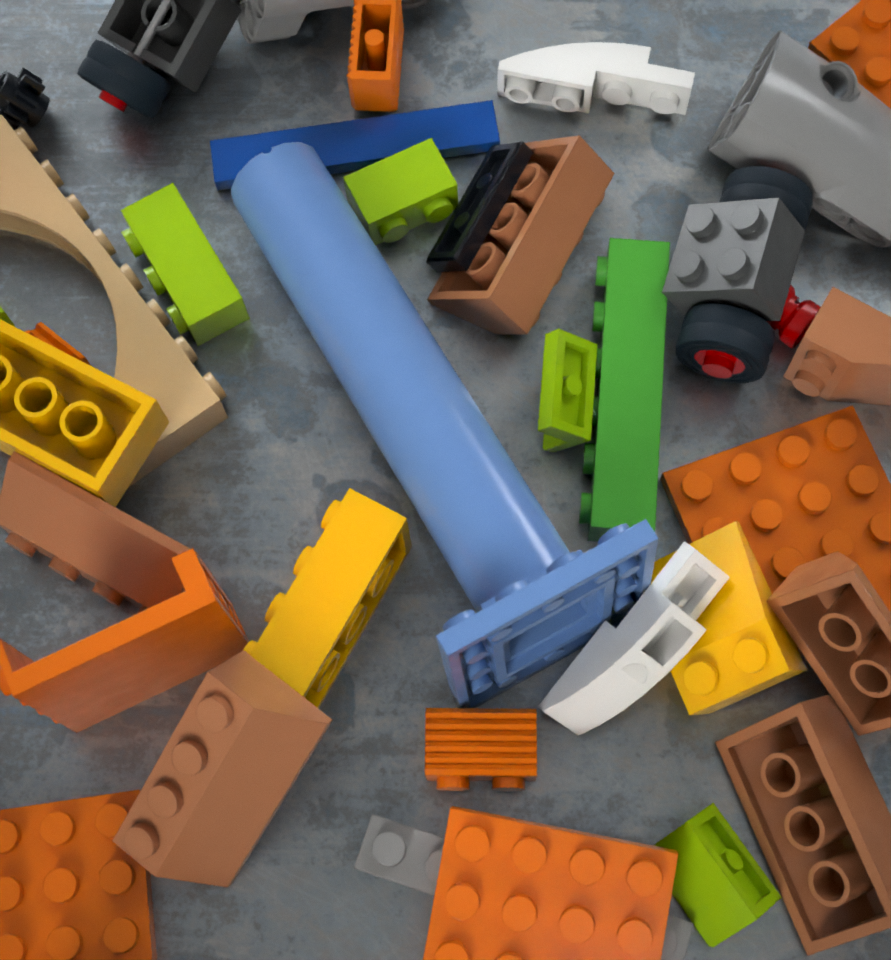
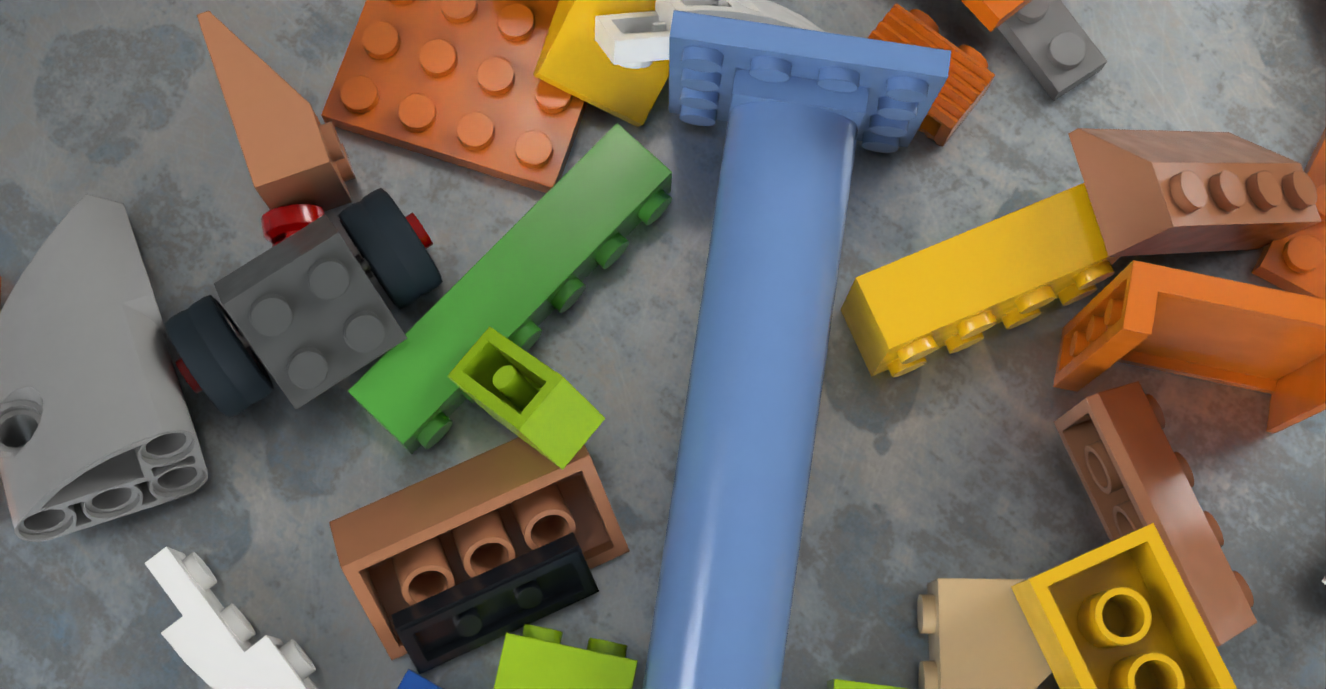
camera: 150 degrees left, 5 degrees up
lime panel [537,328,597,453] -> none
none -> lime brick [447,326,606,470]

